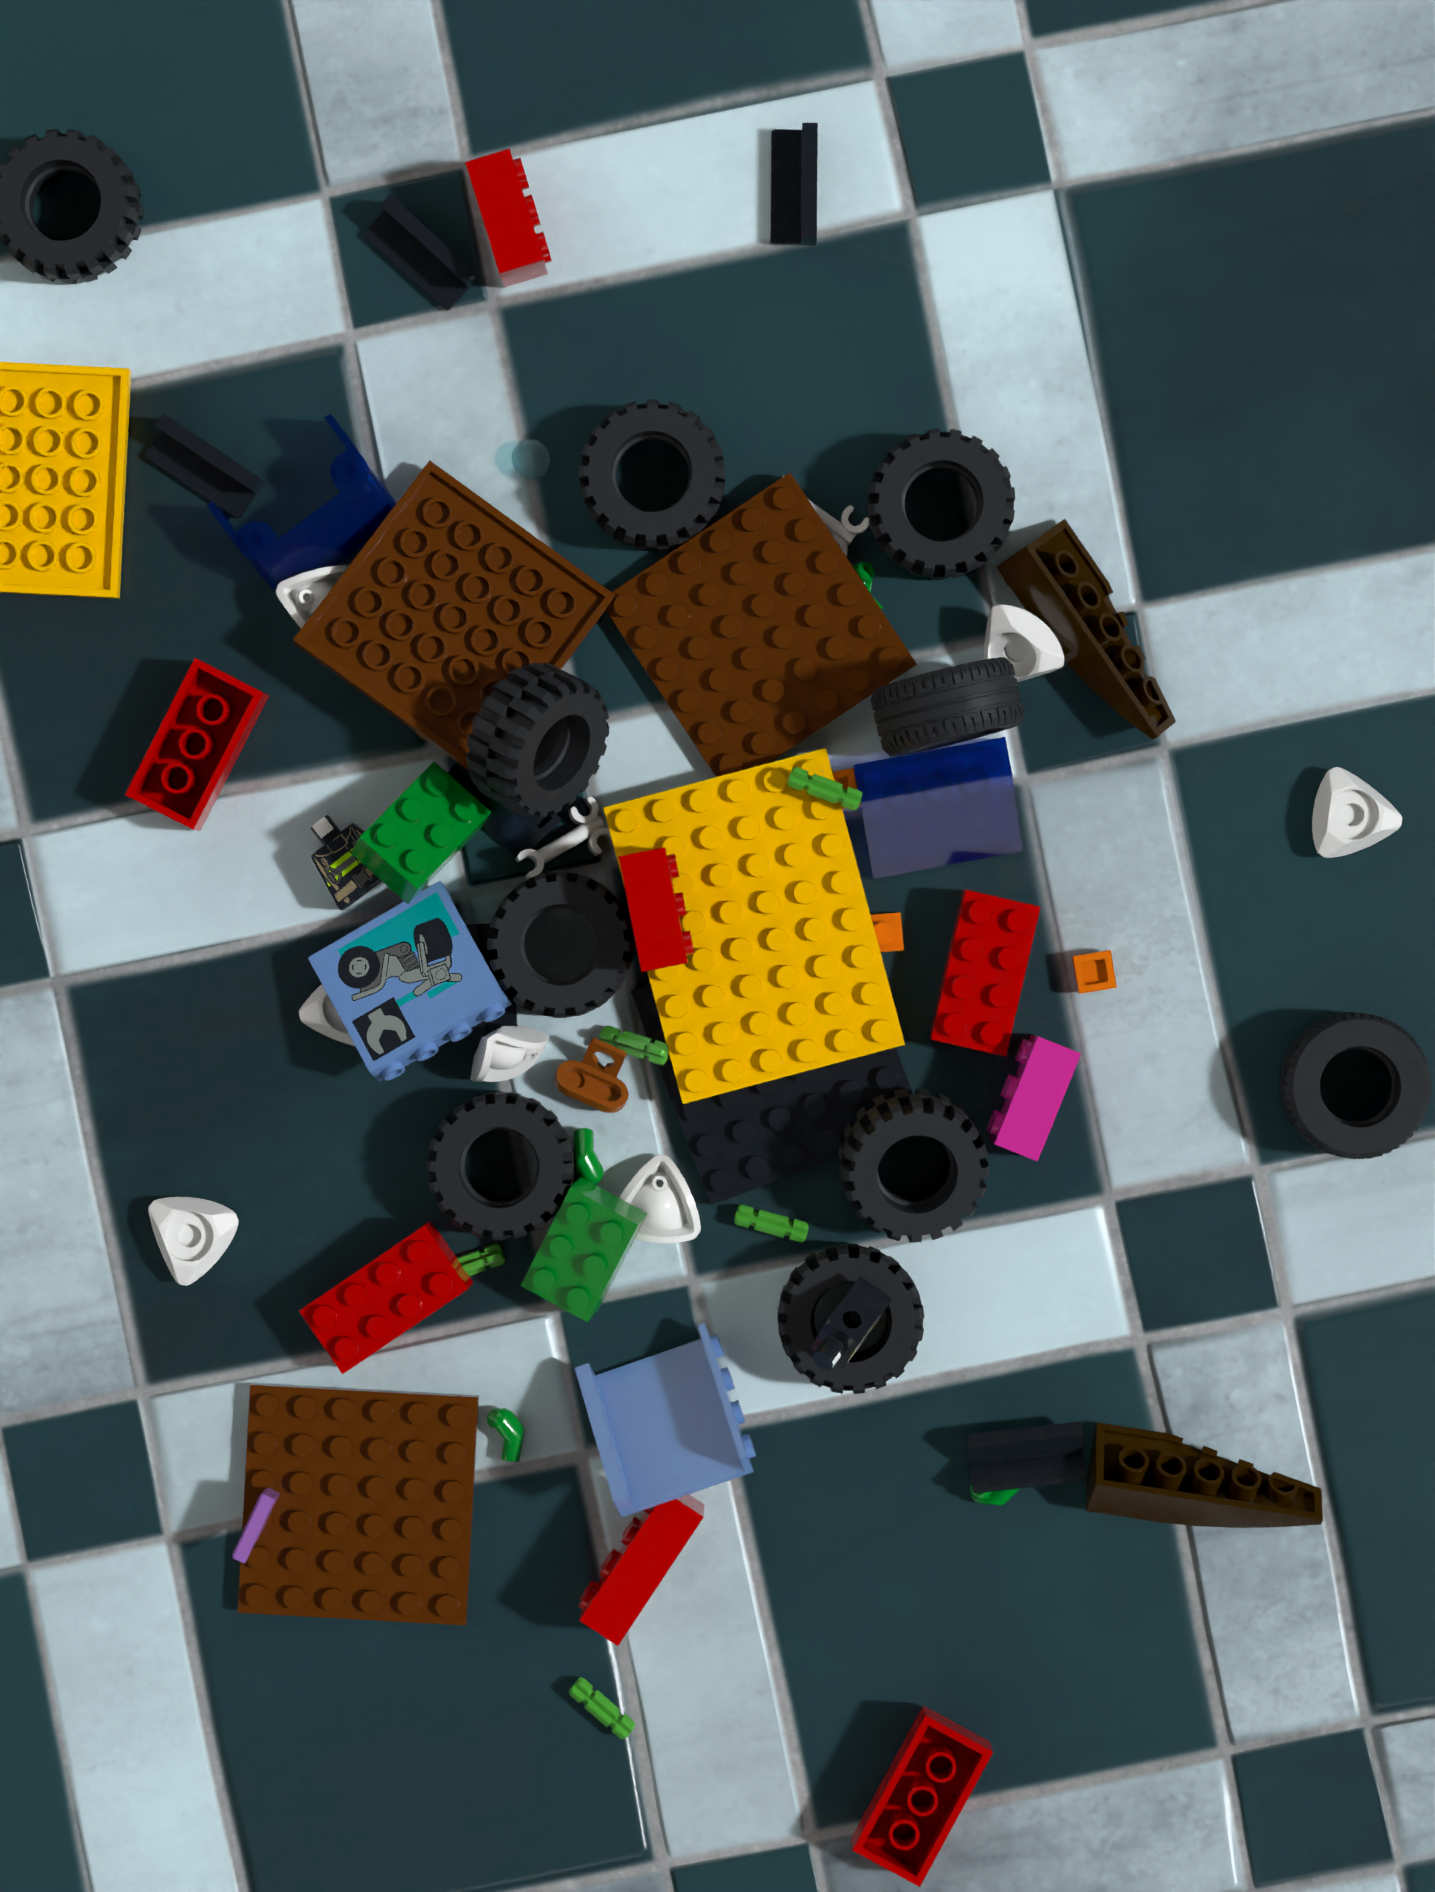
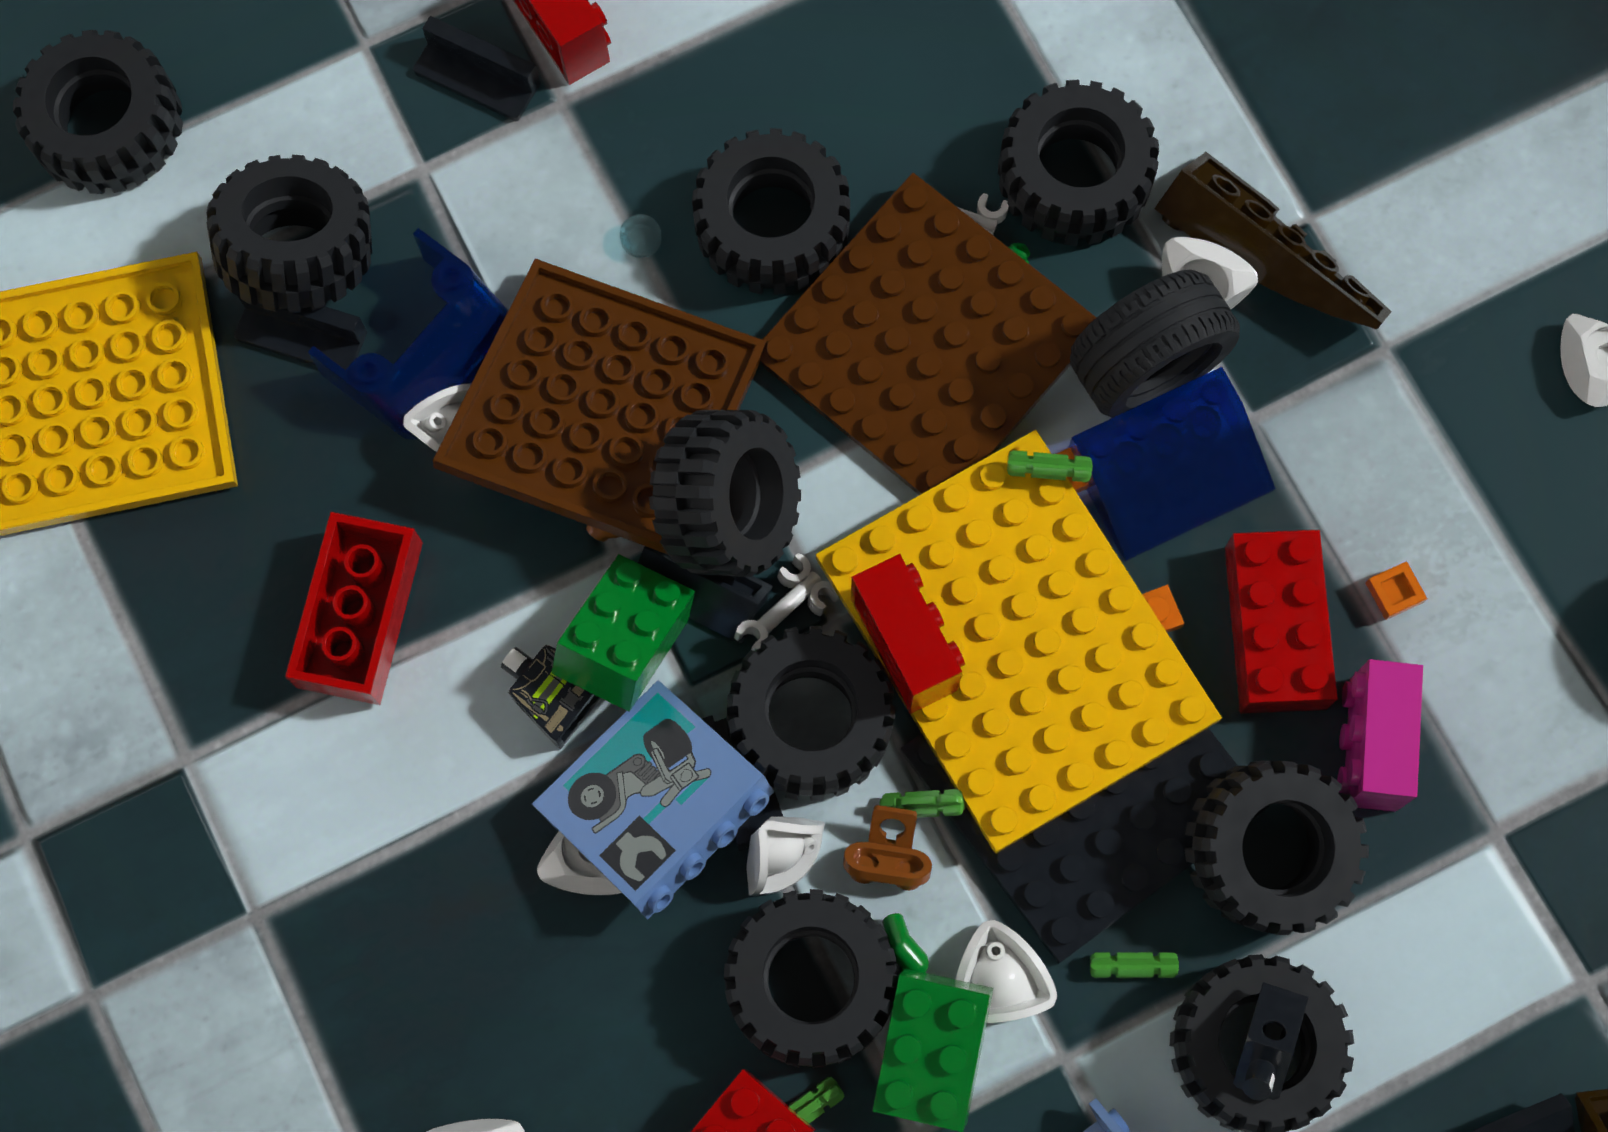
camera: 15 degrees left, 15 degrees down
none -> black tyre [206,154,373,313]

